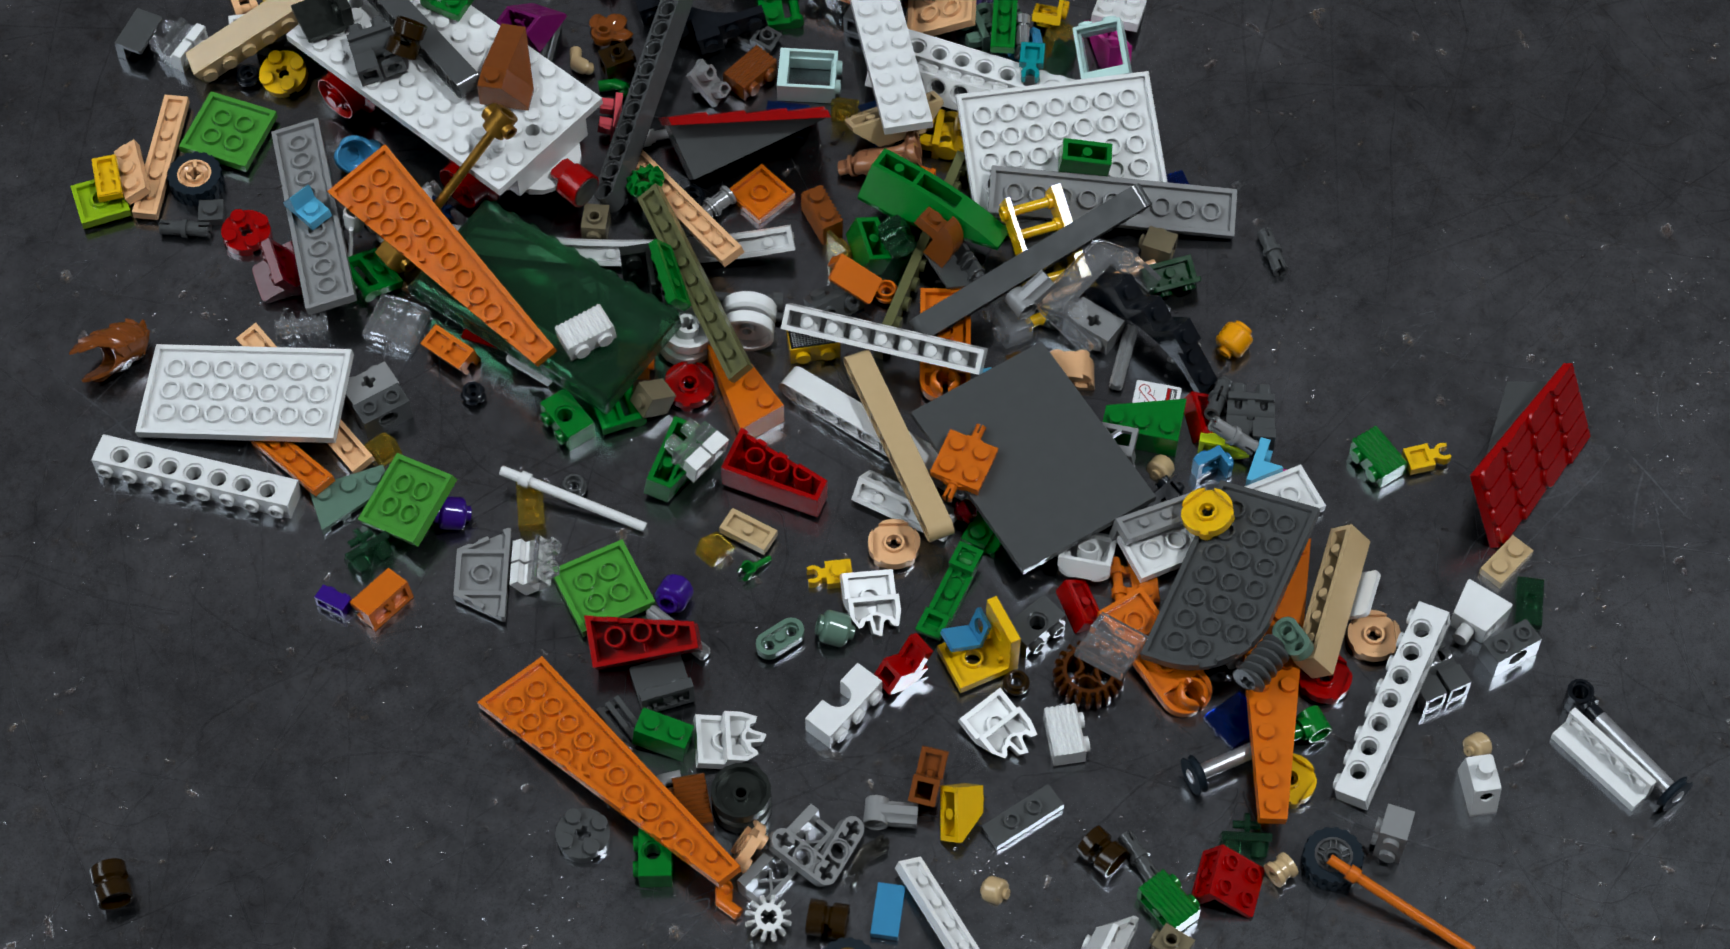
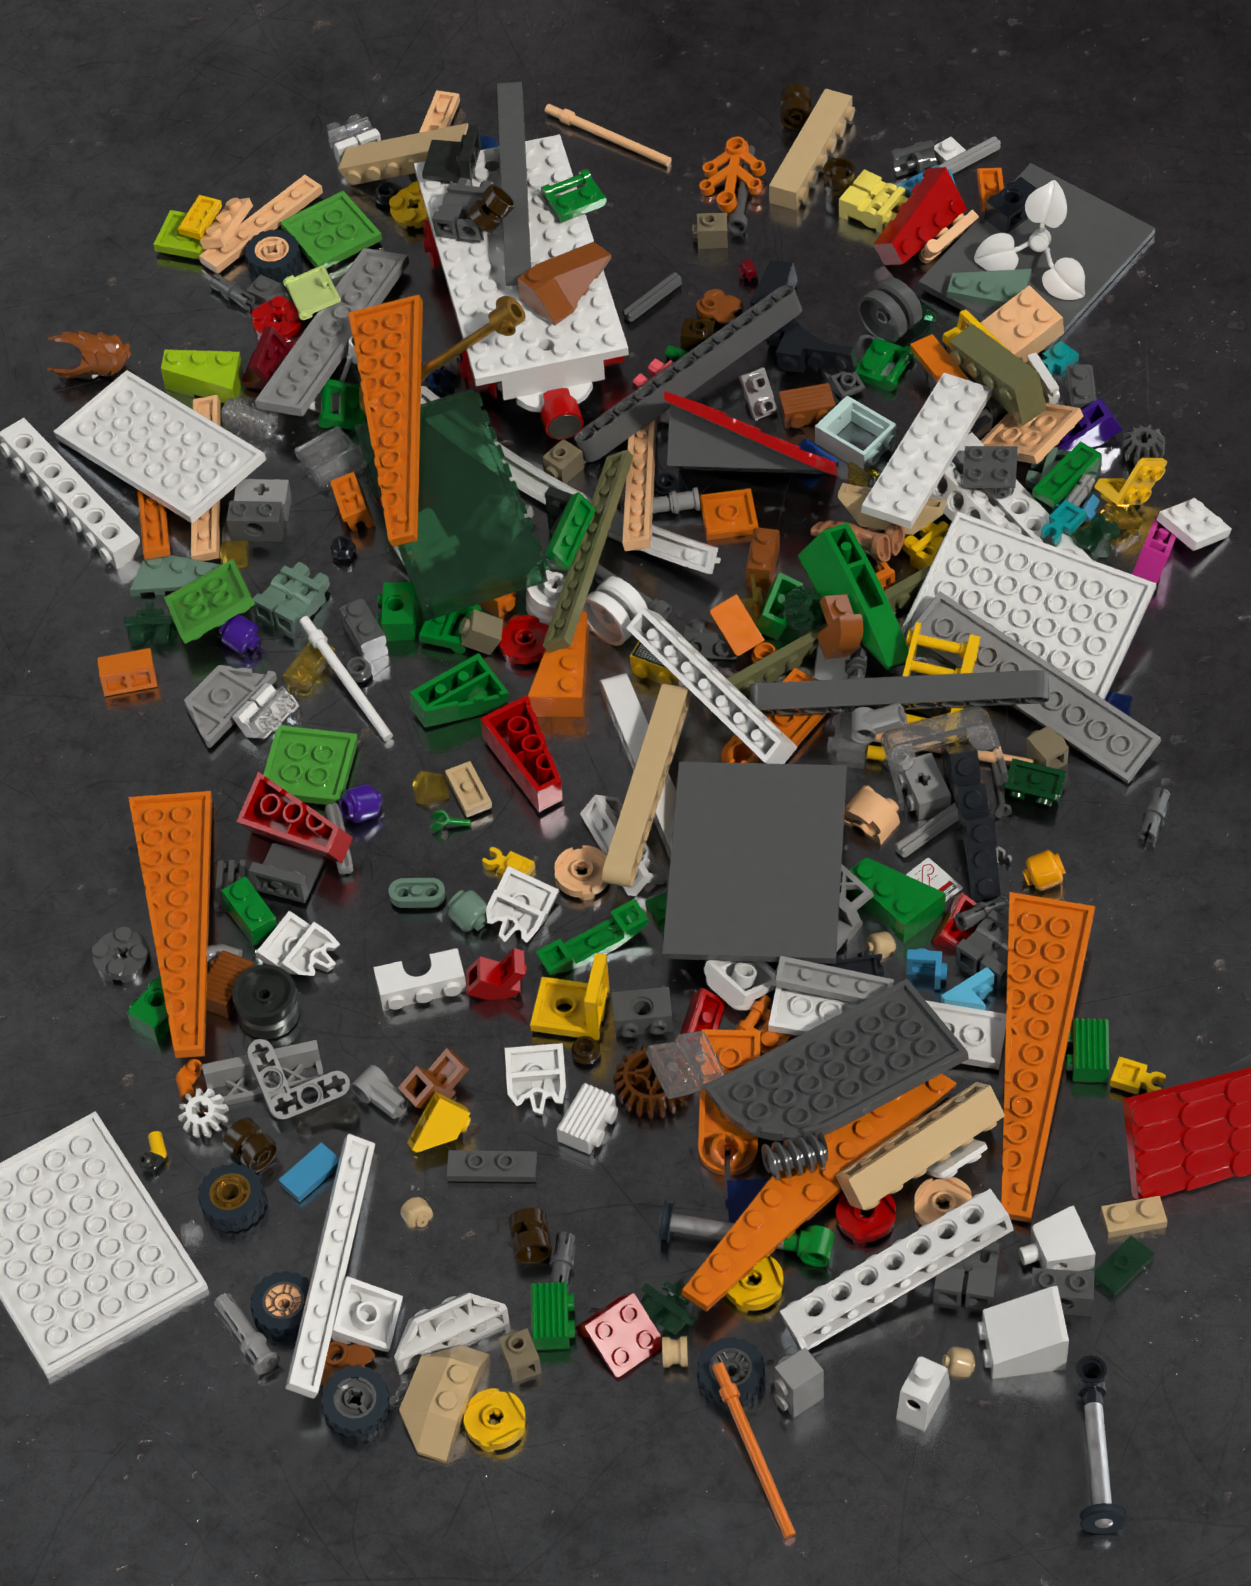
camera: 40 degrees right, 5 degrees down
dark grey panel [115,8,163,60] -> none
medium azure slope [283,184,332,230] -> none
dark purple piece [314,584,352,618] -> none
dark azure hair [334,135,383,173] -> none
magenta slope [496,3,567,52] -> none
white brick [555,304,617,361] -> none
tan arm [570,46,595,75] -> none
green gear [626,164,665,198] -> none
hips [664,418,729,483] -> none
light nougat plate [730,820,769,874] -> none
orange plate [930,424,999,502] -> none
dark azure bracket [940,607,992,652] -> none
dark red plate [954,499,978,523] -> none
green brick [1058,138,1113,176] -> none
light aqua window [1072,16,1132,79] -> none
yellow plate [1181,488,1235,540] -> none
neon yellow plate [1197,433,1250,460] -> none
light grey pin [1208,416,1259,455] -> none
sand green plate [1272,617,1314,661] -> none
white fence [1551,708,1657,812] -> none
none -> lime wedge [161,350,244,410]
none -> sand green hips [253,562,330,637]
none -> yellowish green door [283,265,341,320]
none -> dark grey brick [339,599,388,662]
none -> dark grey hinge [962,446,1018,499]
none -> white slope [977,1286,1069,1379]
none -> orange wing [1001,892,1095,1223]

